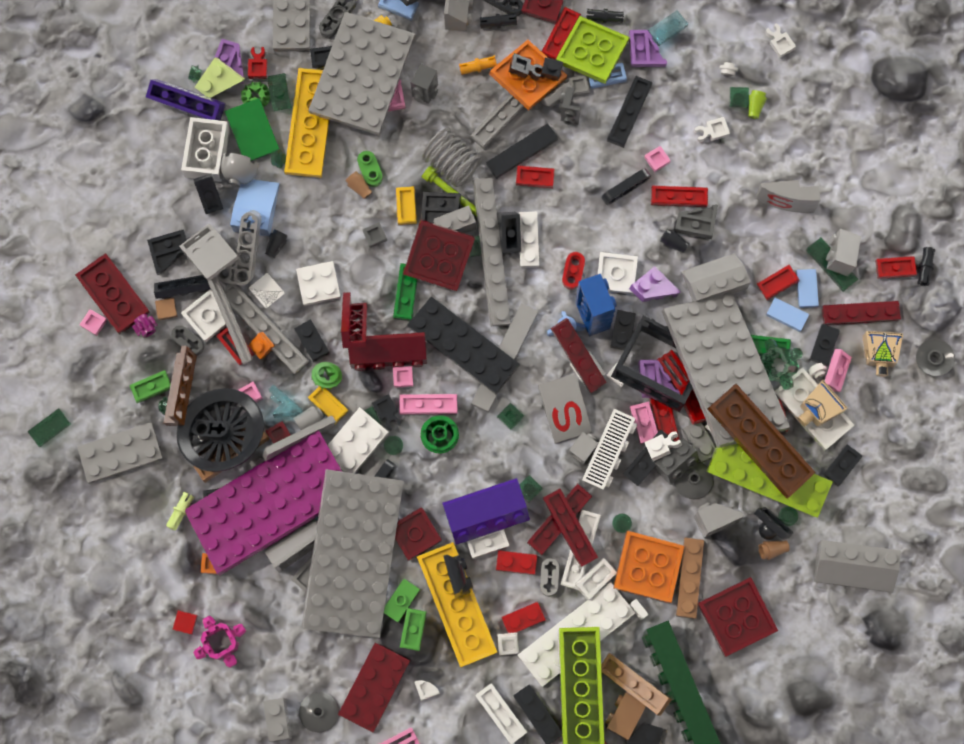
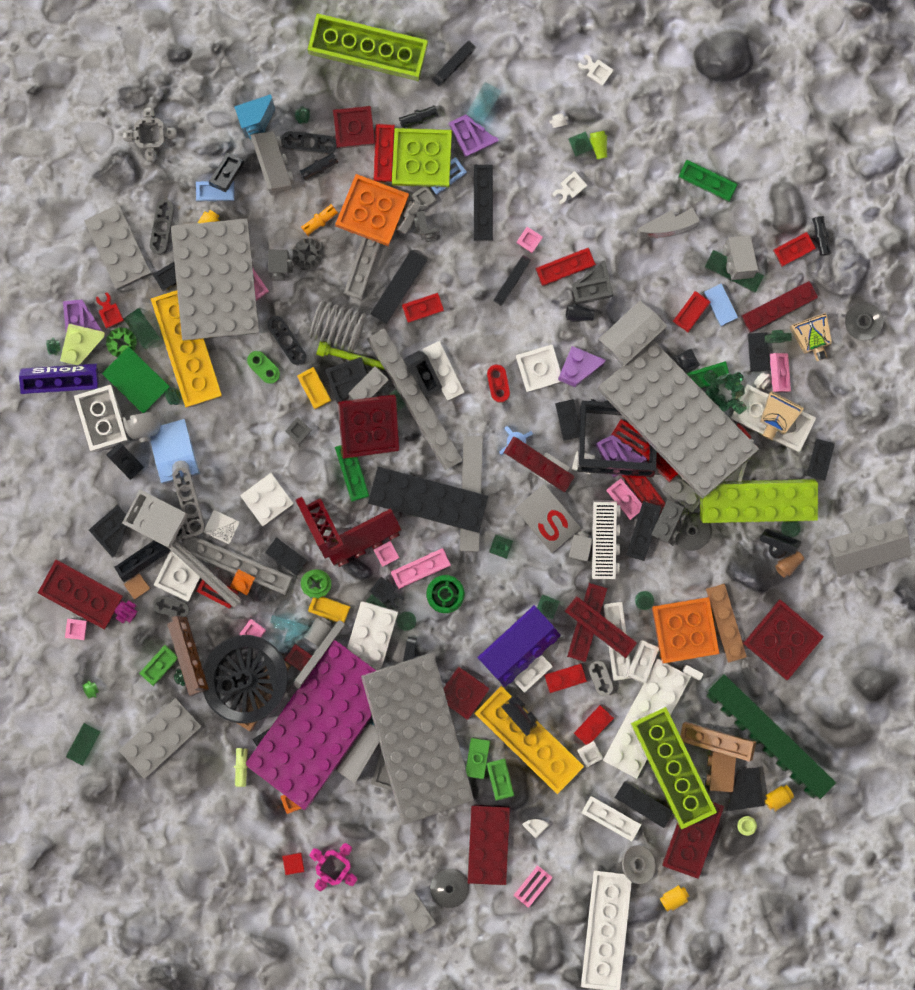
camera: 25 degrees left, 10 degrees up
black cone [265,229,288,259] -> none
medium nougat cone [345,171,372,199] -> none
plate [508,53,543,80] -> none
black plate [541,57,563,81] -> none
blue brick [575,273,617,337] -> none
white plate [645,432,682,461] -> none
light grey slope [694,503,744,538] -> none
reddish brown plate [707,383,816,499] -> none
light blue tile [766,298,809,332] -> none
none -> bright green plate [82,681,99,699]
none -> black beam [268,316,306,366]
none -> dark grey gear [293,238,323,269]
none -> black tile [674,349,700,373]
none -> green tile [678,160,738,202]
none -> clear green plate [765,330,792,343]

